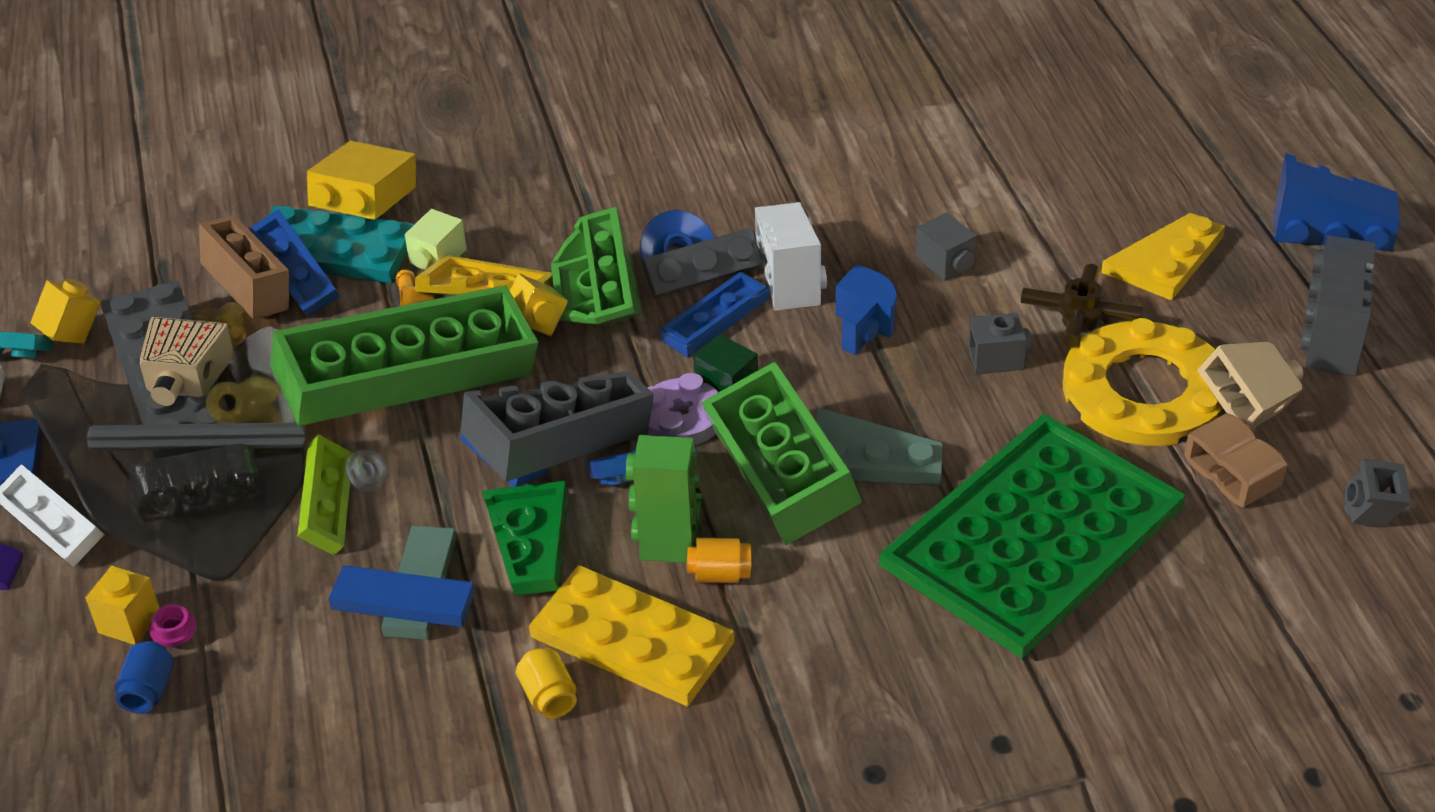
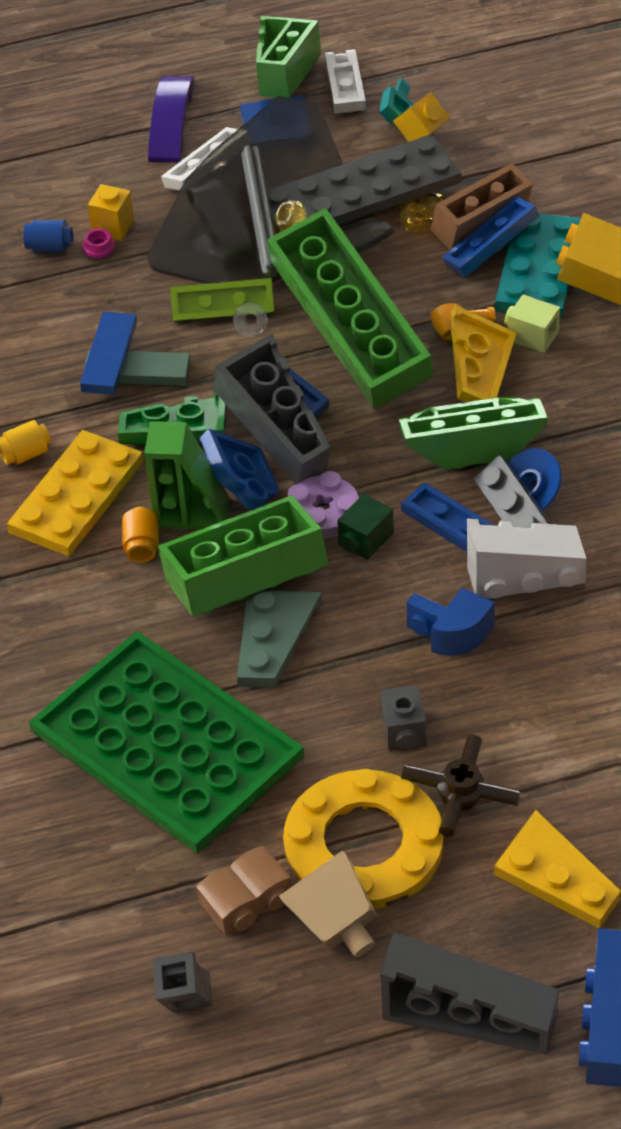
camera: 90 degrees right, 5 degrees up
tan torso [140,317,234,406] -> none
yellow brick [510,273,568,336] -> none
dark grey brick [915,213,977,281] -> none

